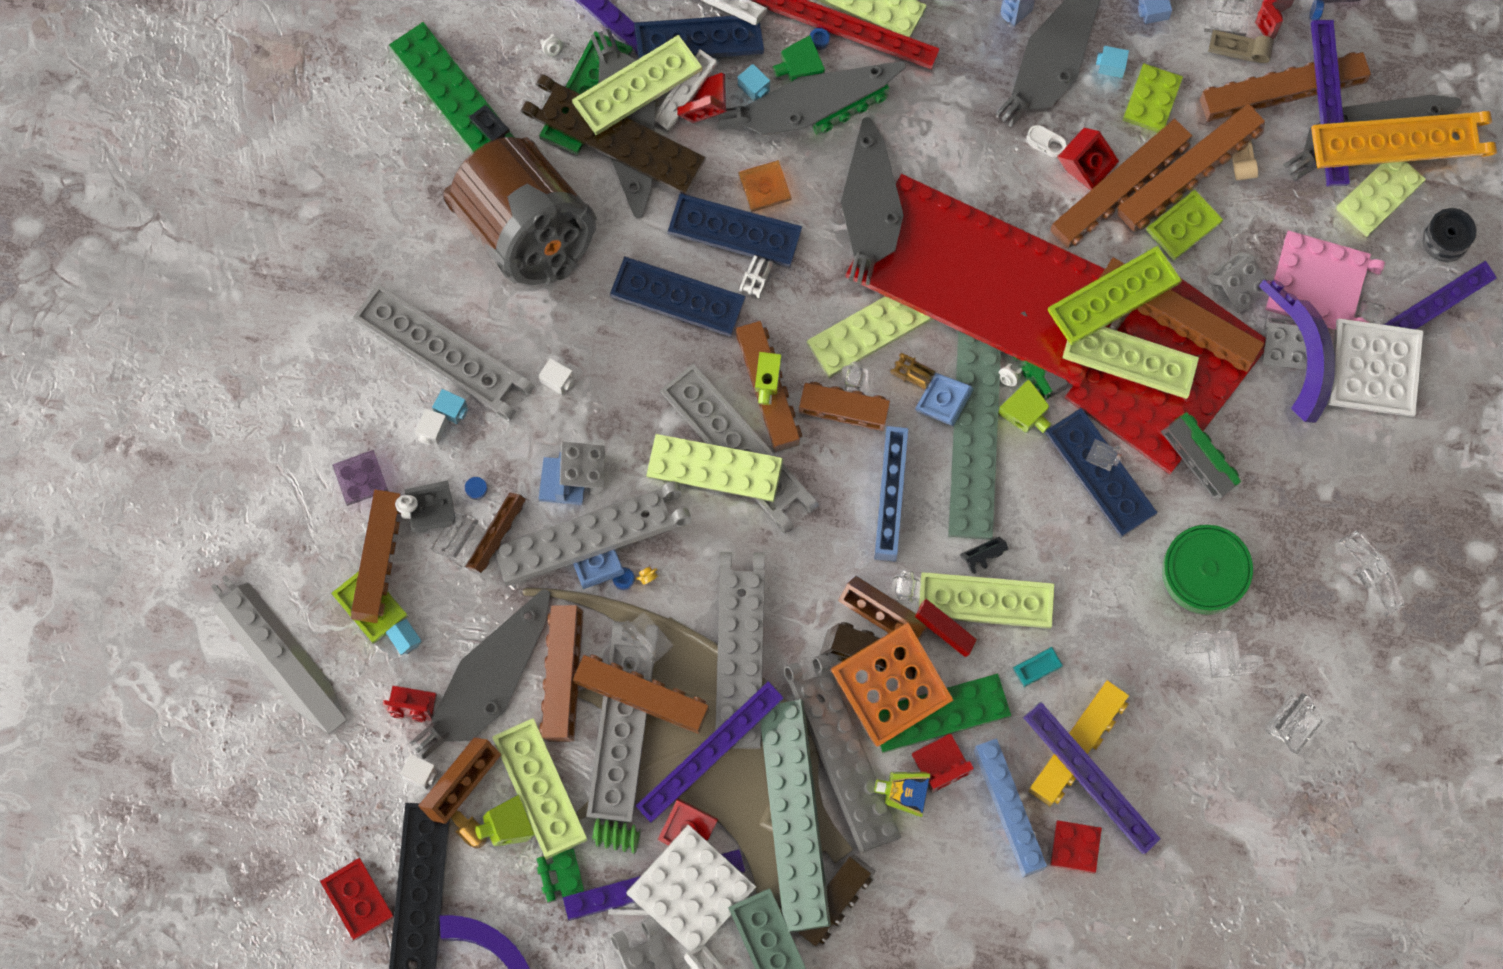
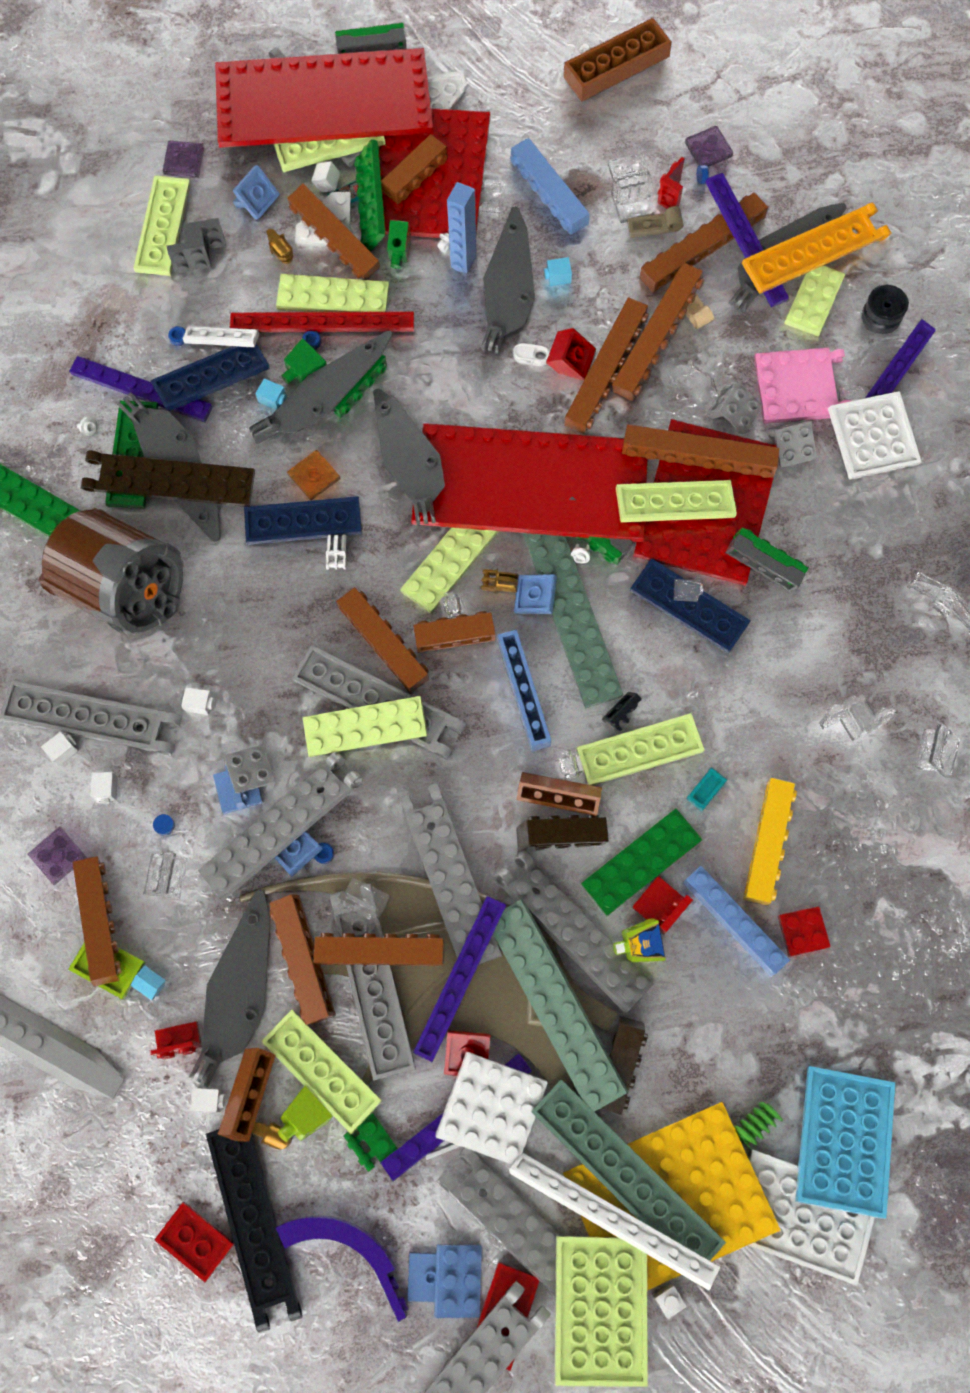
camera: 20 degrees left, 0 degrees up
white plate [395,495,418,519] -> none
dark grey bracket [405,480,455,533] -> none
medium azure brick [432,389,468,425] -> none
reddish brown plate [464,492,526,573] -> none
black plate [469,105,510,141] -> none
yellowish green plate [572,35,702,135] -> none
bright green piece [592,818,641,854] -> none
dark blue plate [610,256,746,337] -> none
yellow plate [636,566,658,585] -> none
white tile [655,50,718,131] -> none
red bracket [677,72,726,123] -> none
lime torso [755,352,782,405] -> none
orange piece [831,622,953,747] -> none
red tile [915,599,977,658] -> none
lime torso [998,380,1052,434] -> none
dark purple plate [1023,702,1161,854] -> none
lime plate [1048,246,1182,346] -> none
lime plate [1122,63,1183,133] -> none
lime plate [1146,190,1223,261] -> none
green brick [1162,524,1253,615] -> none
dark purple arch [1259,279,1335,423] -> none
none -> white brick [41,731,78,766]

